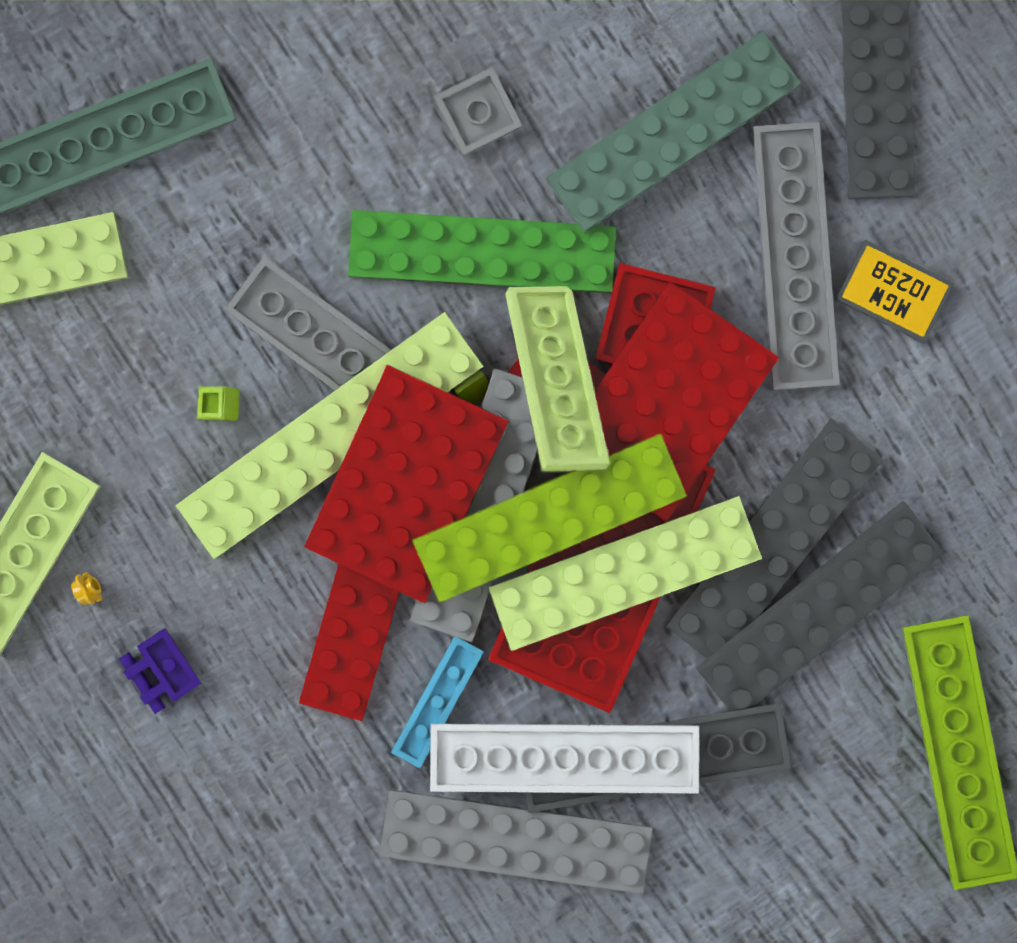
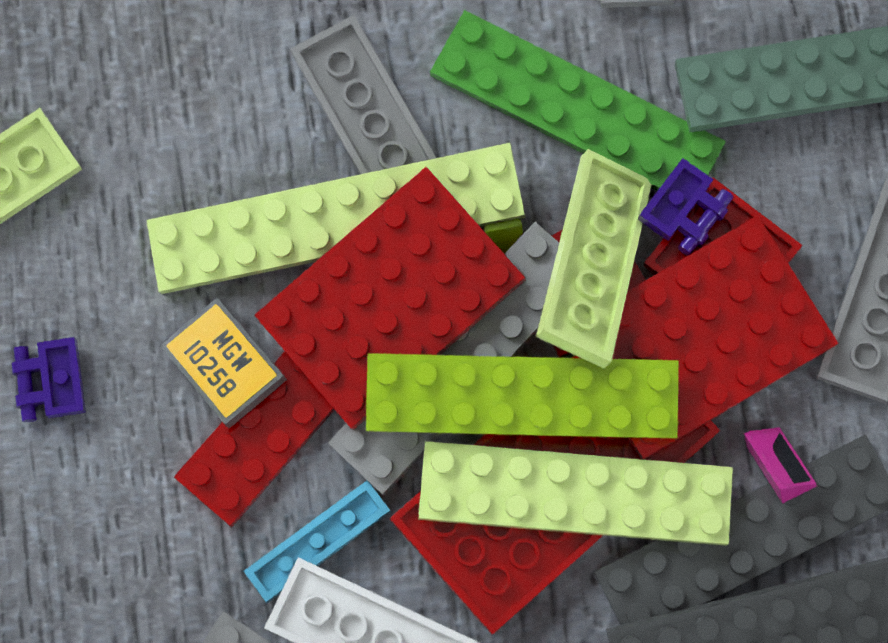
camera: 30 degrees right, 10 degrees down
yellow plate [71,572,102,605] -> none
lime slope [197,386,239,421] -> none
none -> yellow tile [160,298,287,428]
none -> dark purple plate [638,158,733,256]
none -> dark pink slope [744,427,817,504]

